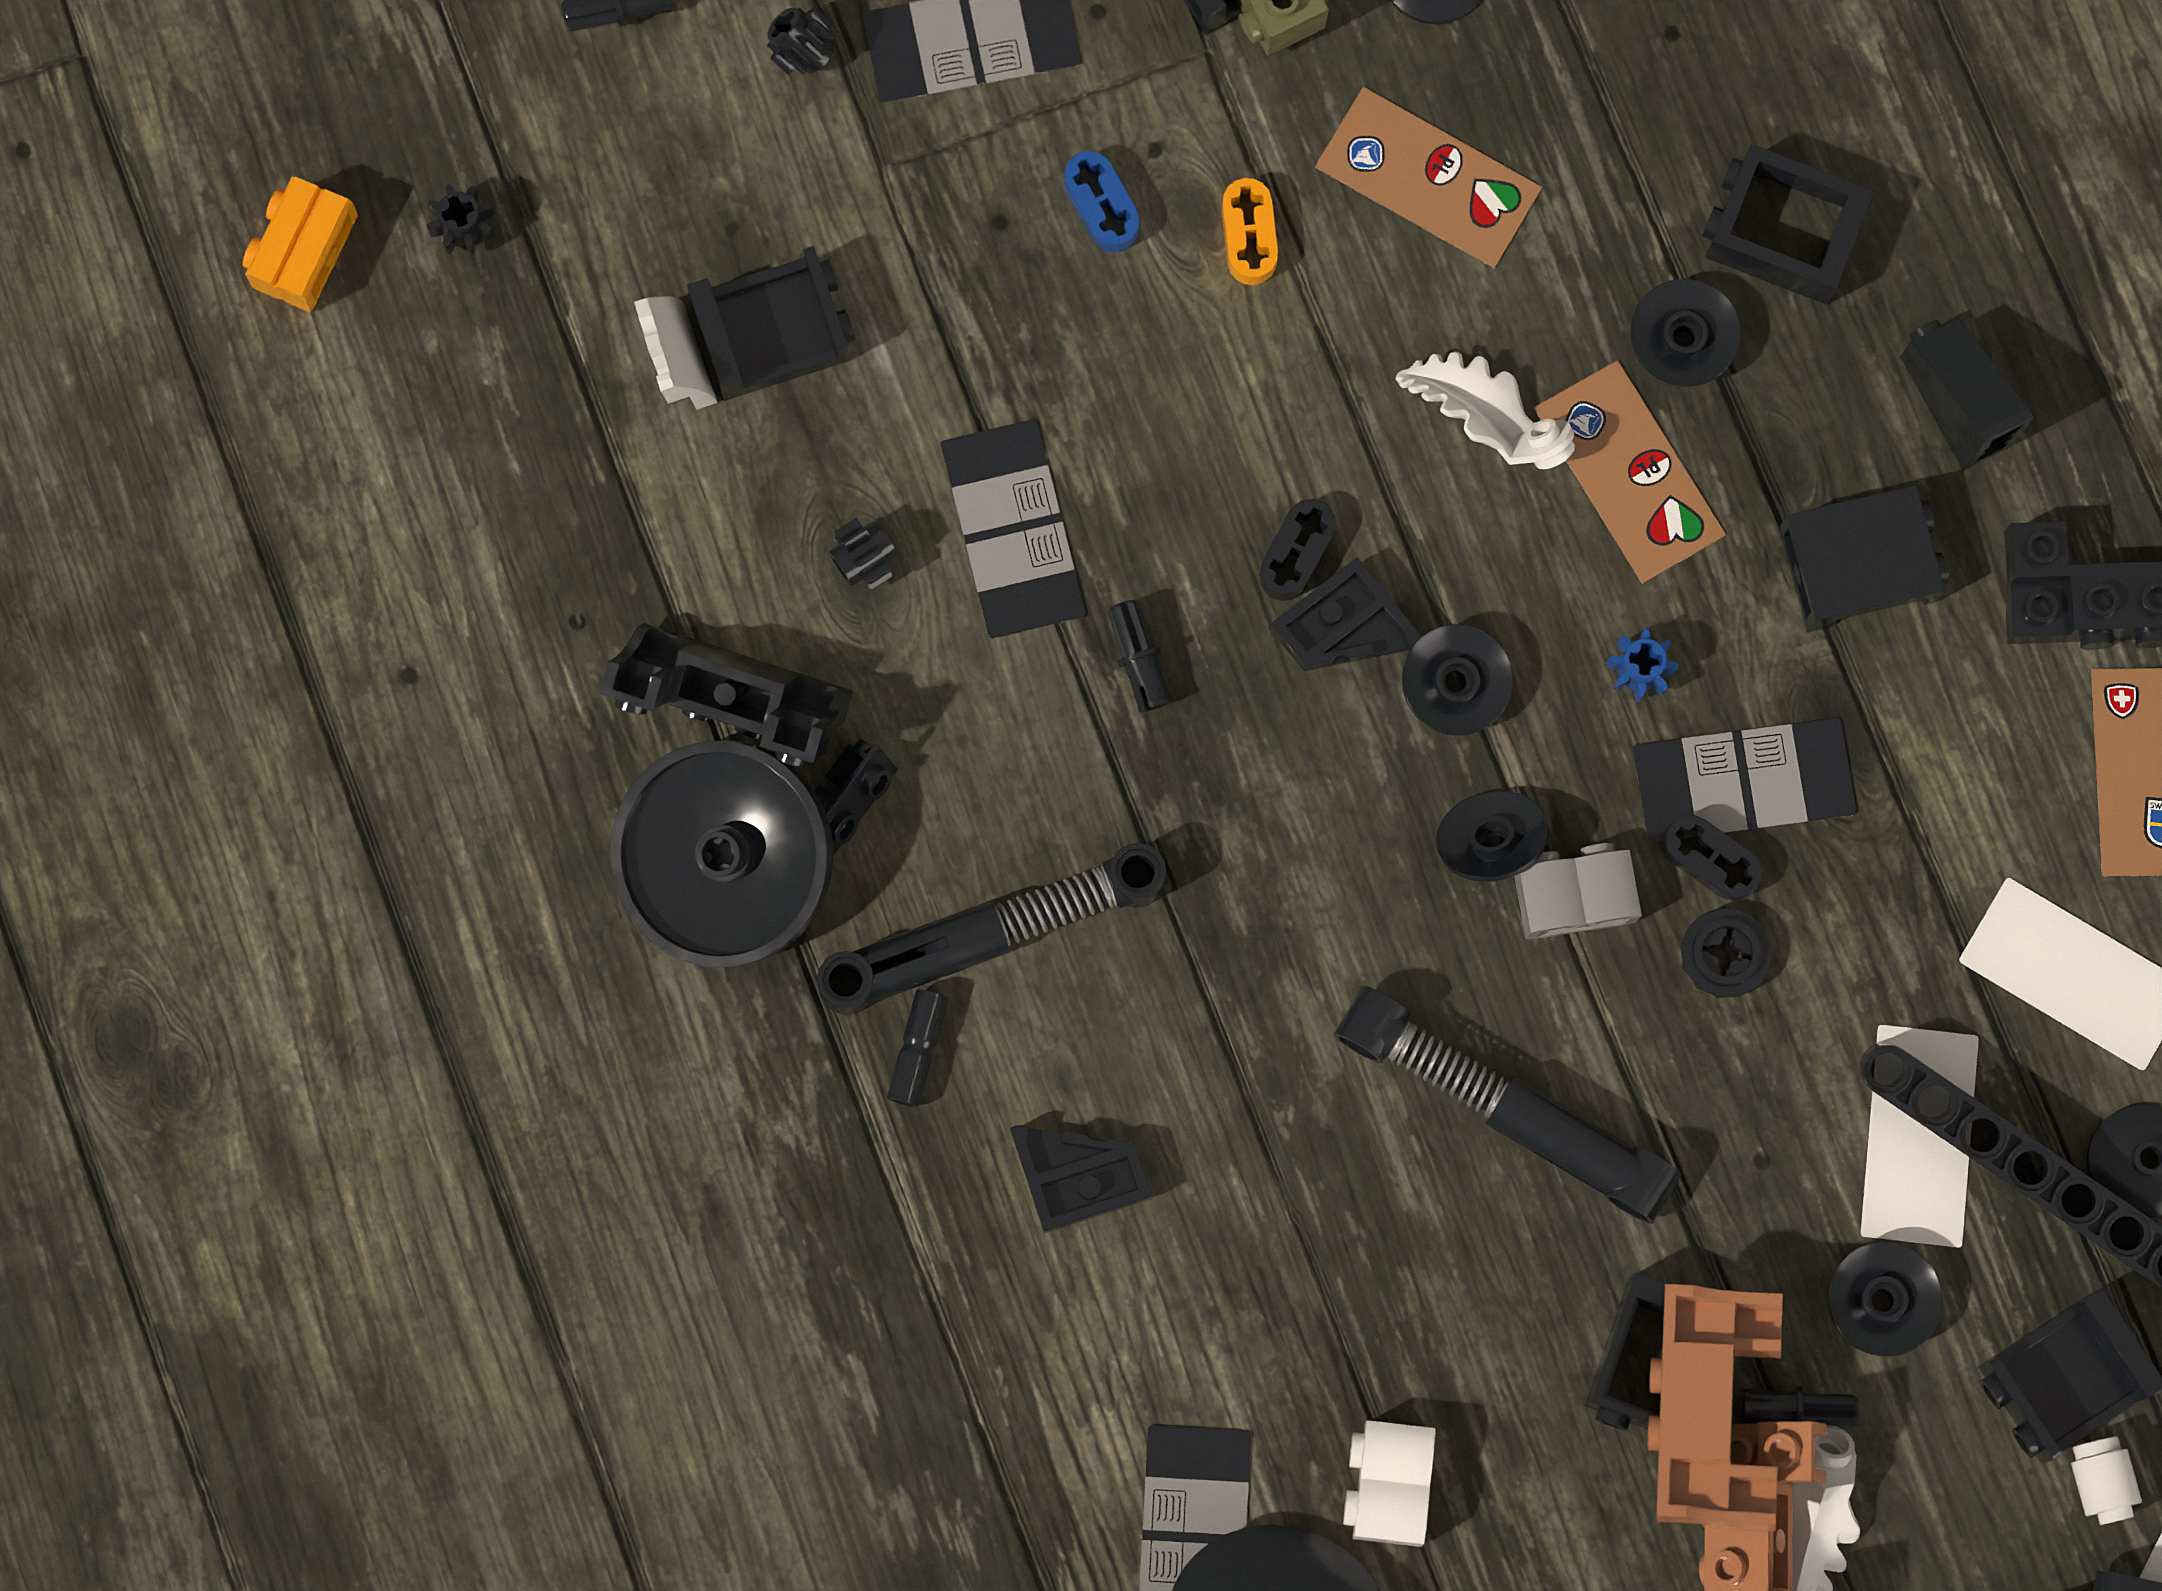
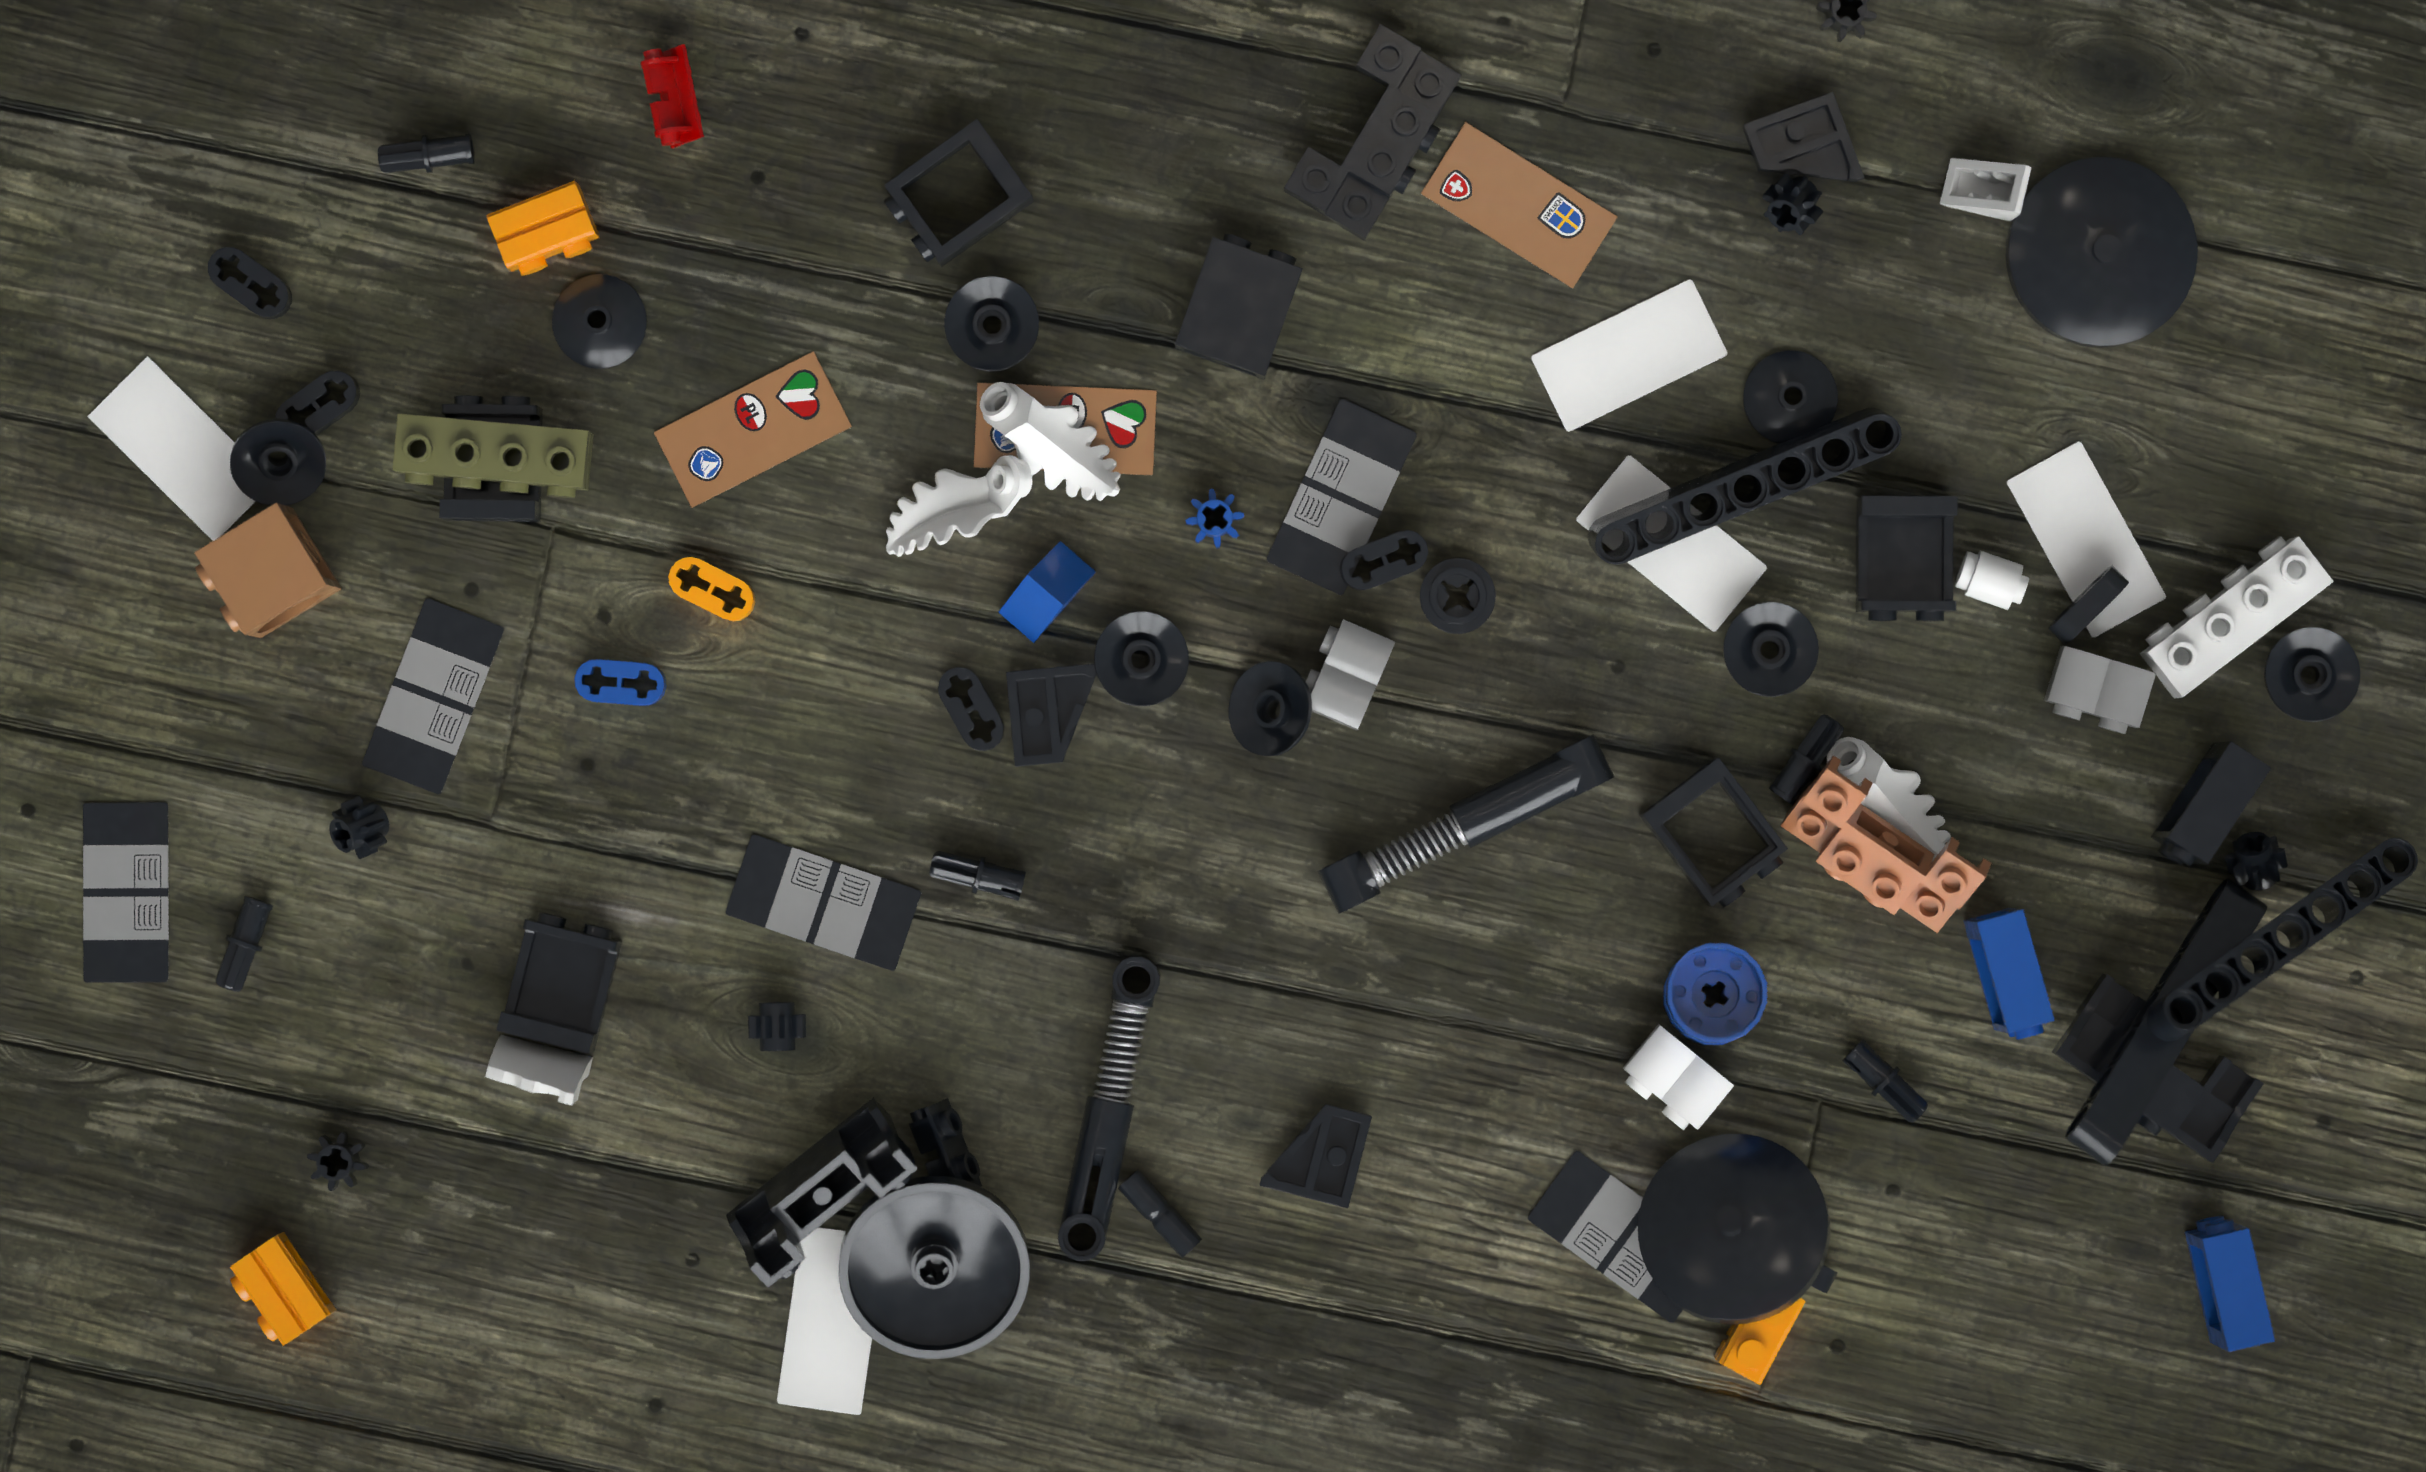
camera: 55 degrees left, 10 degrees up
nougat bracket [1648,1284,1783,1532] -> none
black slope [1900,318,2034,471] -> none
none -> white sticker [777,1227,872,1415]
none -> white plant [980,382,1121,501]
none -> blue slope [998,541,1096,643]
none -> blue wheel [1663,943,1767,1045]

